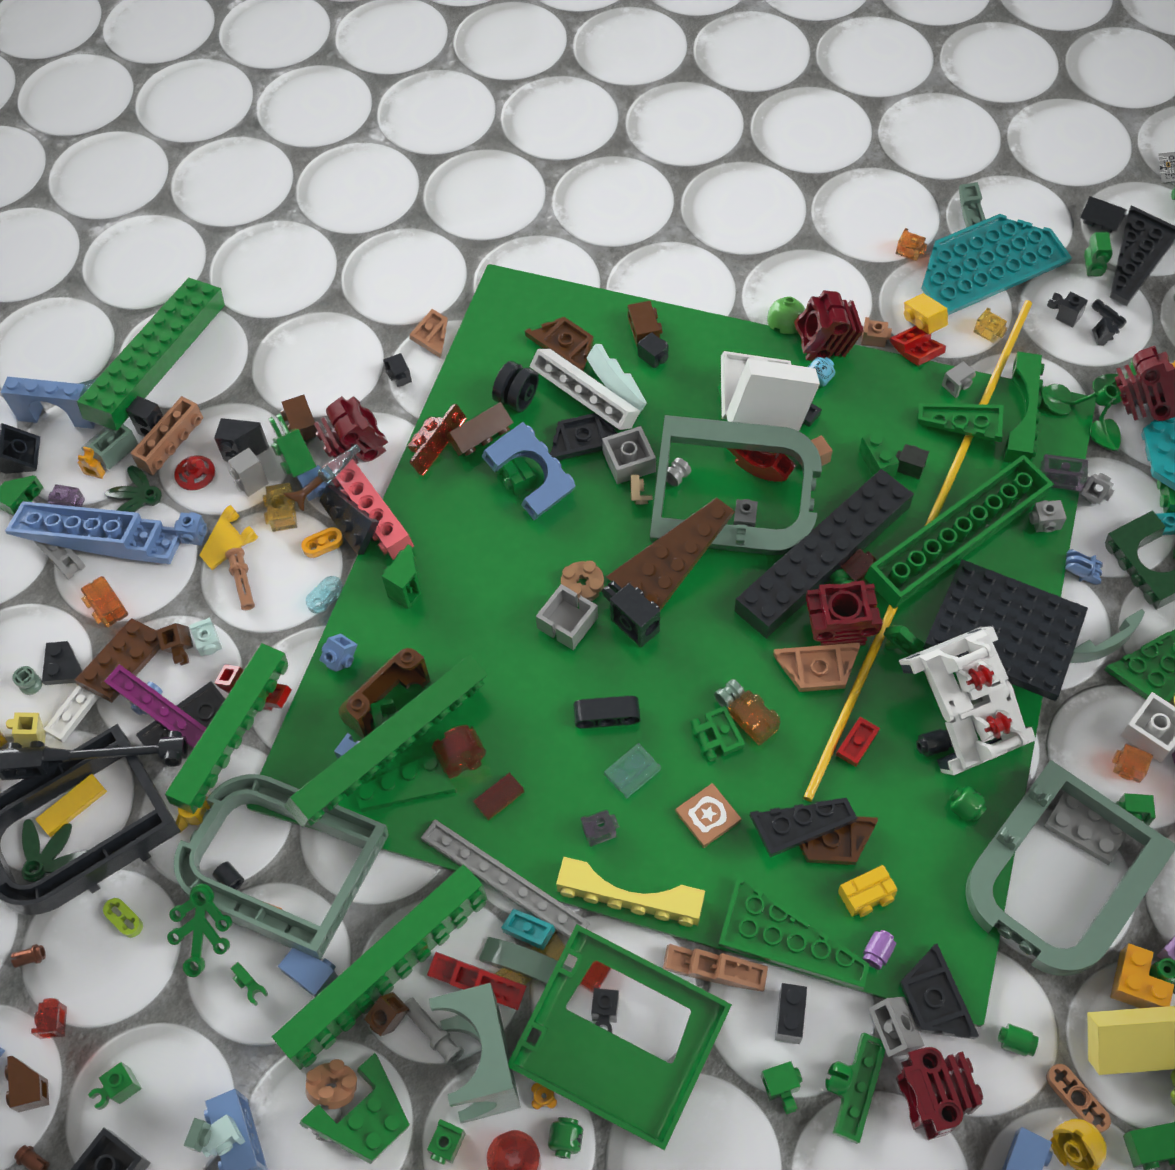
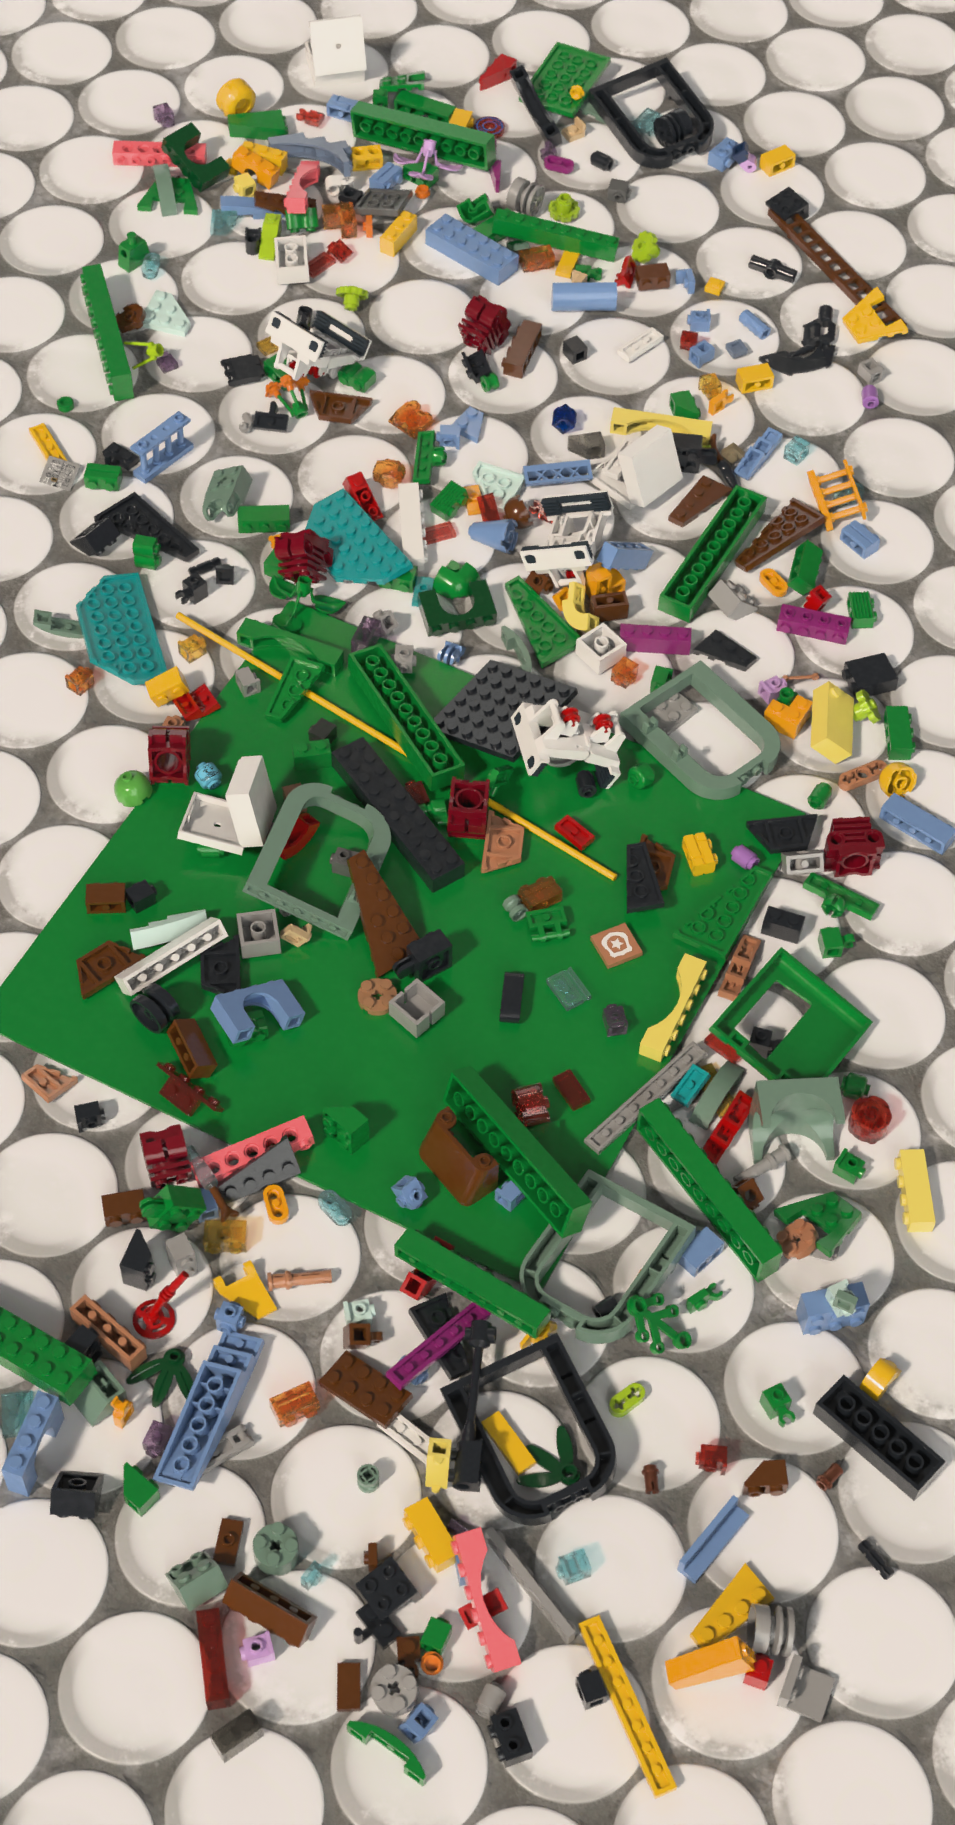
camera: 85 degrees left, 5 degrees down
black wing [42,641,82,685] -> none

